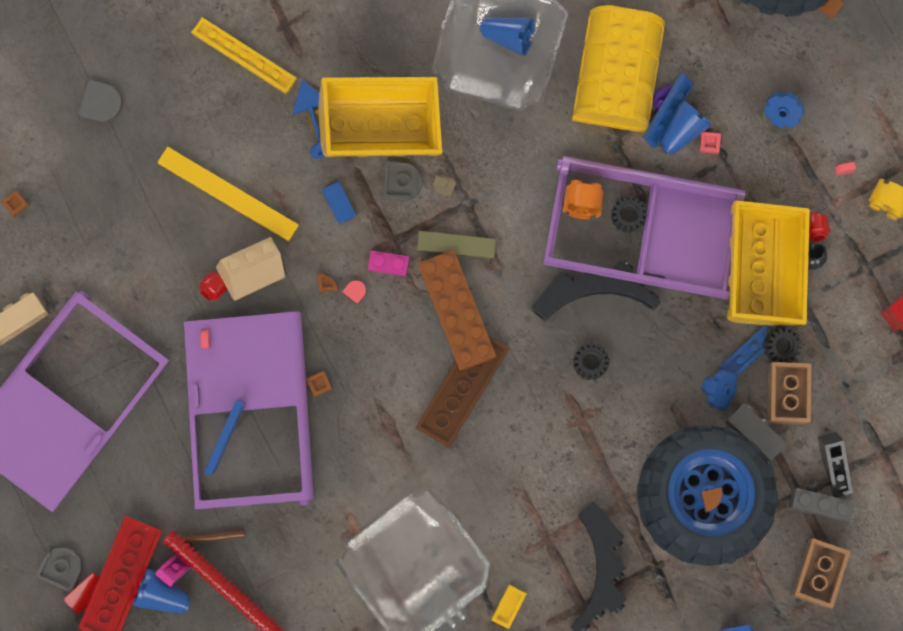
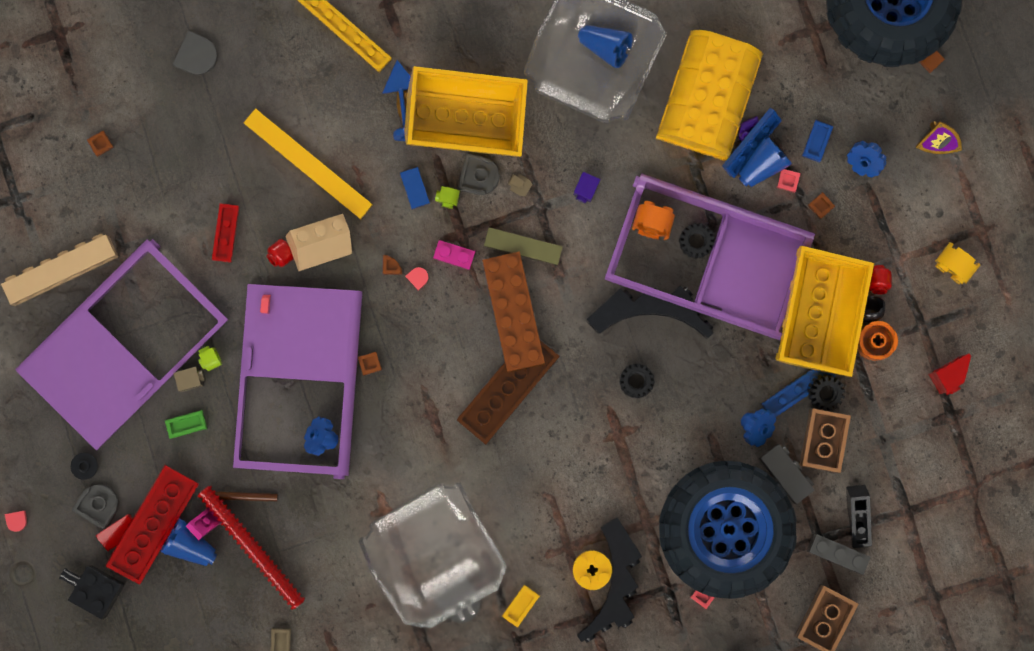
camera: 15 degrees right, 5 degrees up
blue tile [204,399,246,475] -> none
dark orange tile [701,488,722,512] -> none
coral tile [834,162,856,175] -> none
none -> black piece [70,453,98,480]
none -> bright green tile [165,410,208,439]
none -> dark tan brick [174,367,205,392]
none -> lime plate [198,346,222,372]
none -> red plate [212,203,239,263]
none -> blue plant [304,417,339,456]
none -> lime plate [435,186,460,209]
none -> yellow brick [572,550,612,590]
none -> dark purple brick [573,172,600,203]
none -> coral tile [690,590,715,609]
none -> blue tile [802,120,834,163]
none -> dark orange tile [807,192,835,219]
none -> orange brick [858,321,898,361]
none -> shield [915,121,962,154]

